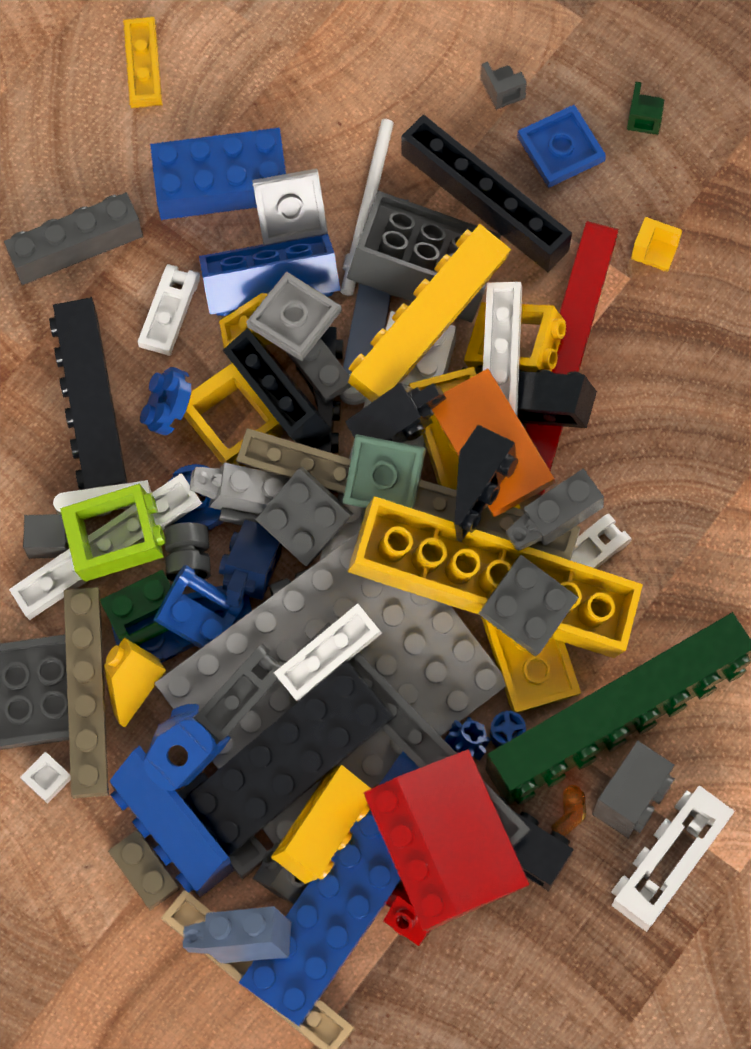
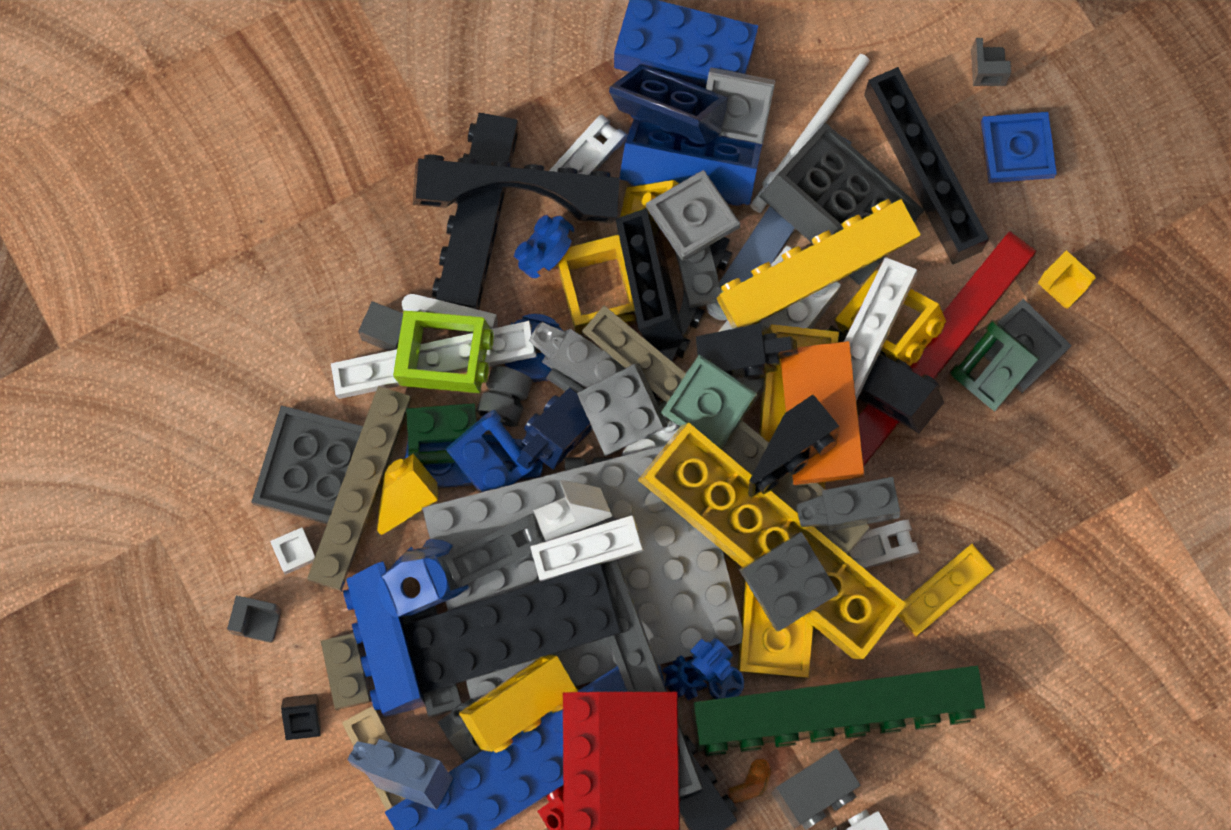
camera: 20 degrees right, 5 degrees up
dark grey brick [4,192,143,285] -> none
dark green panel [627,81,664,135] -> none
none -> dark grey panel [227,595,282,643]
none -> black slope [281,694,321,740]
none -> black arch [412,154,620,224]
none -> white slope [533,480,612,542]
none -> dark blue slope [609,64,728,144]
none -> blue gear [690,638,733,682]
none -> yellow tile [897,544,995,637]
none -> plate [949,320,1040,412]
none -> dark grey plate [974,299,1072,393]

